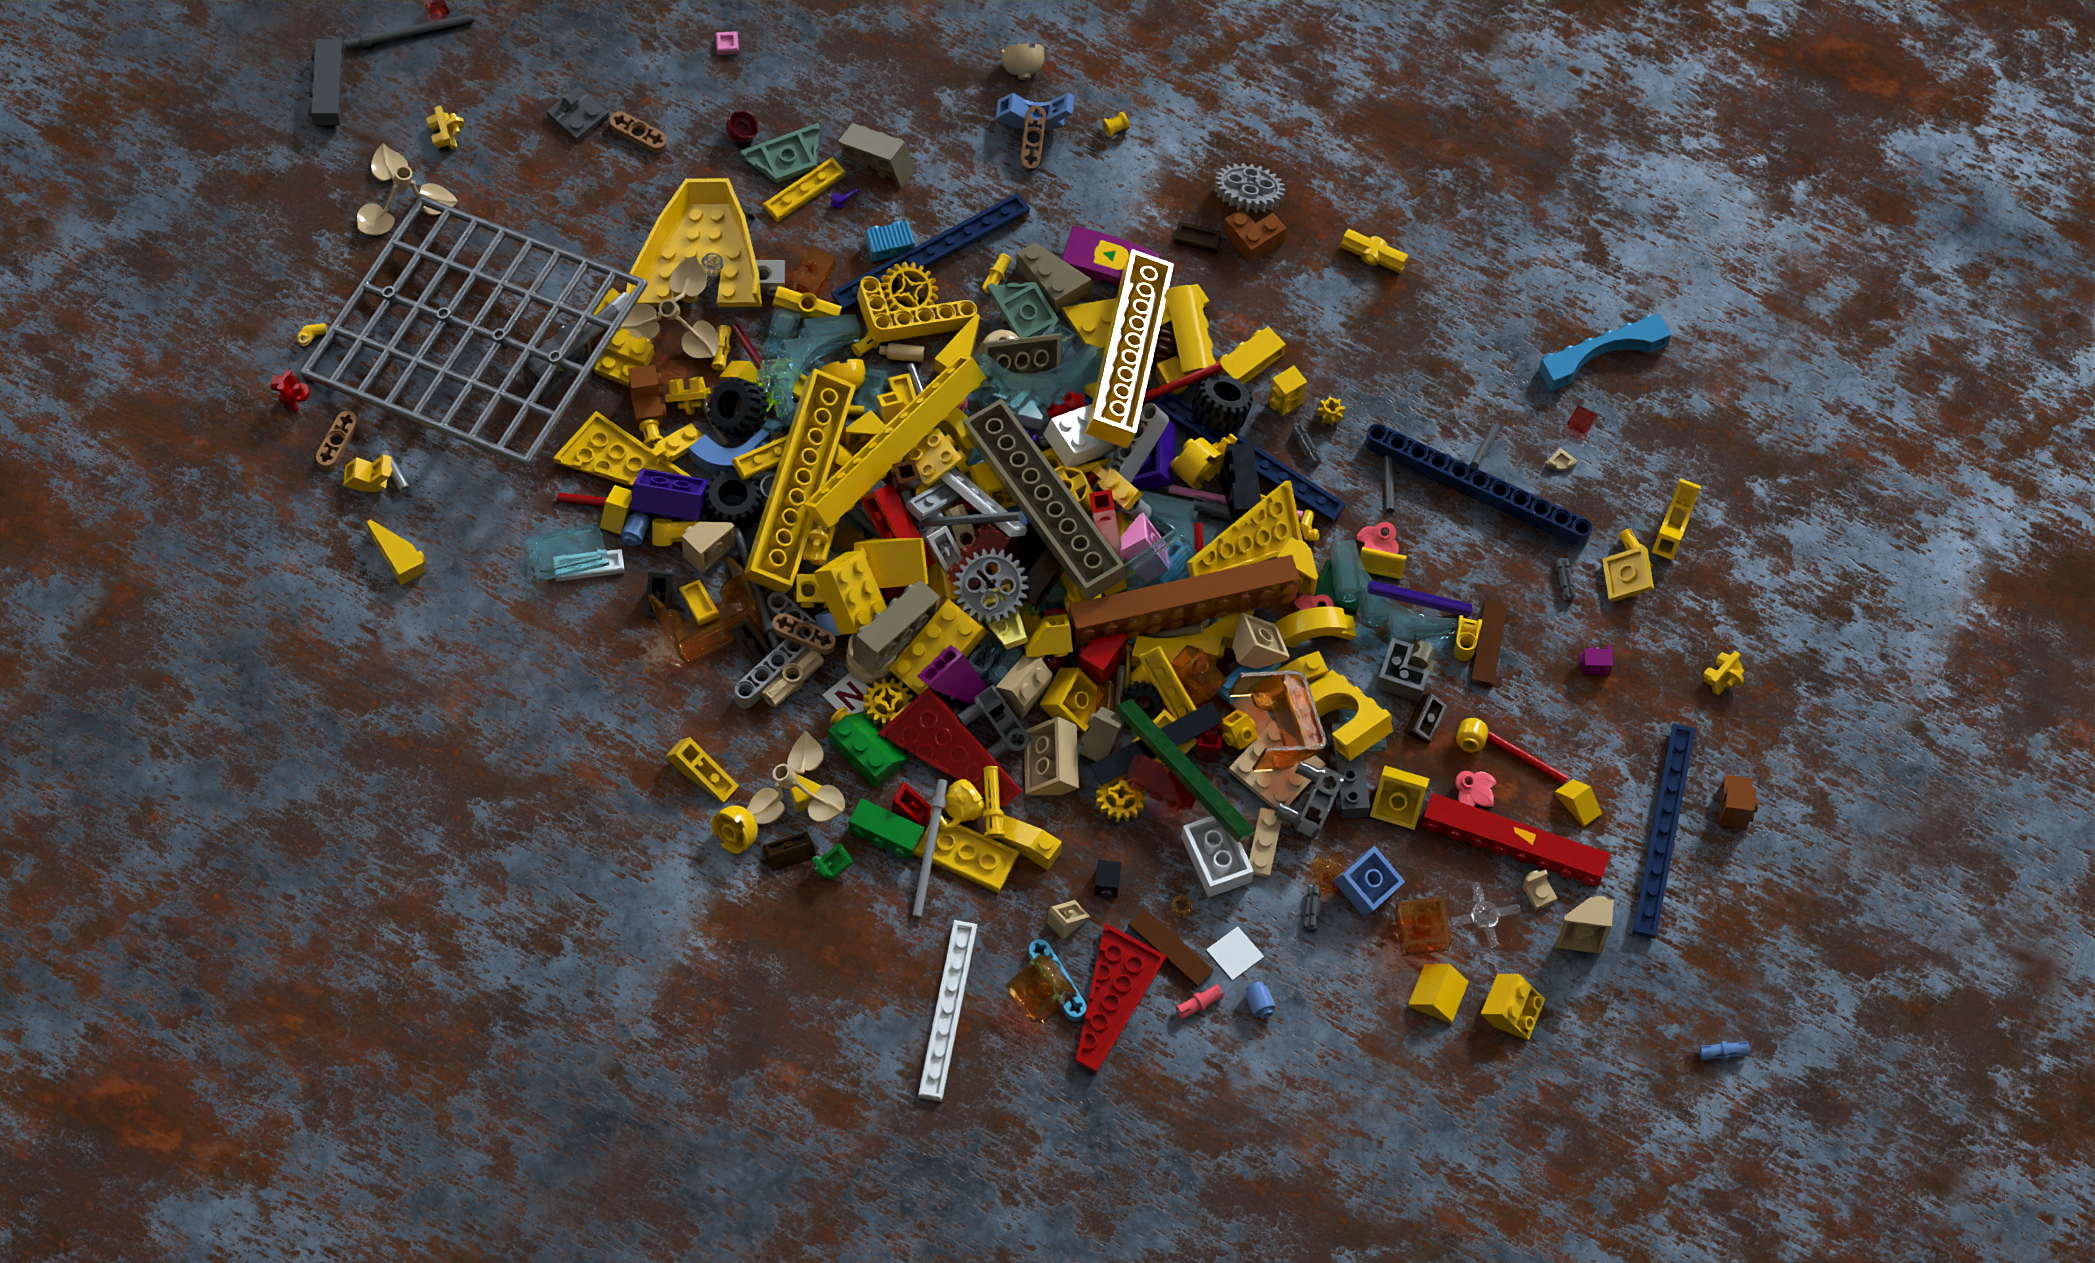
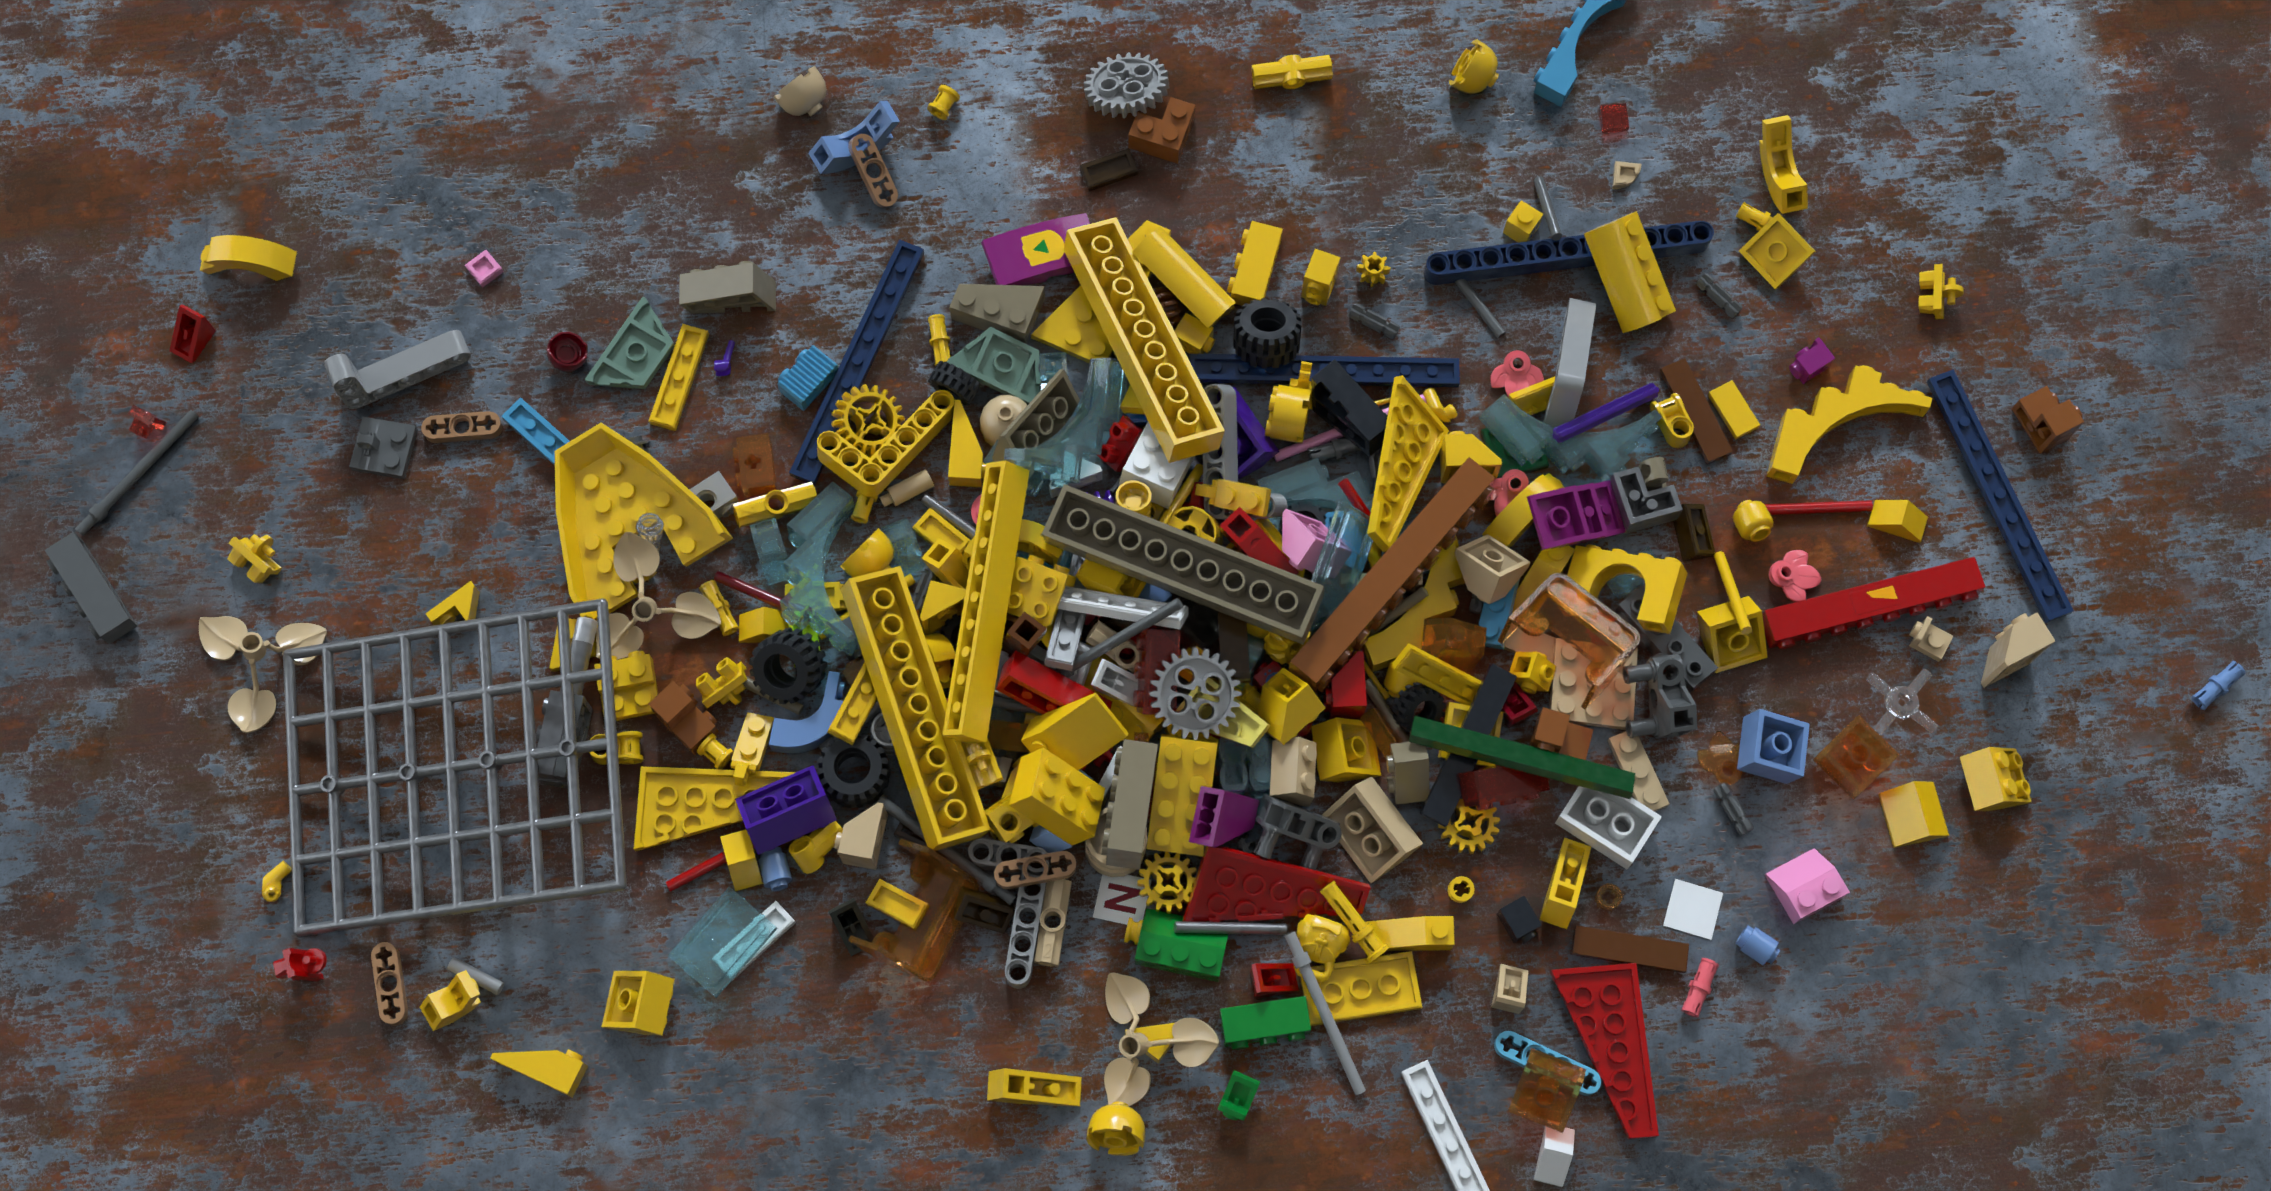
camera: 30 degrees left, 10 degrees up
dark brown slope [763,832,816,871] -> none
red bar [1143,362,1223,403] -> none
none -> light grey beam [323,330,471,409]
none -> yellow slope [425,581,480,625]
none -> dark azure plate [501,397,570,465]
none -> yellow piece [589,731,643,765]
none -> yellow slope [601,971,675,1036]
none -> black tyre [928,361,980,406]
none -> yellow wheel [1116,480,1152,518]
none -> flat silver bar [1174,921,1287,935]
none -> yellow bush [1447,876,1475,903]
none -> yellow cylinder [1449,39,1499,94]
none -> yellow brick [1503,200,1543,243]
none -> magenta slope [1527,480,1626,550]
none -> dark orange brick [1529,707,1594,760]
none -> white slope [1534,1123,1575,1187]
none -> yellow slope [1540,837,1591,929]
none -> light grey beam [1542,298,1596,434]
none -> yellow brick [1584,211,1676,333]
none -> yellow tile [1708,380,1760,440]
none -> yellow bar [1714,551,1752,635]
none -> bright pink slope [1765,849,1850,924]
none -> yellow arch [1766,365,1932,484]

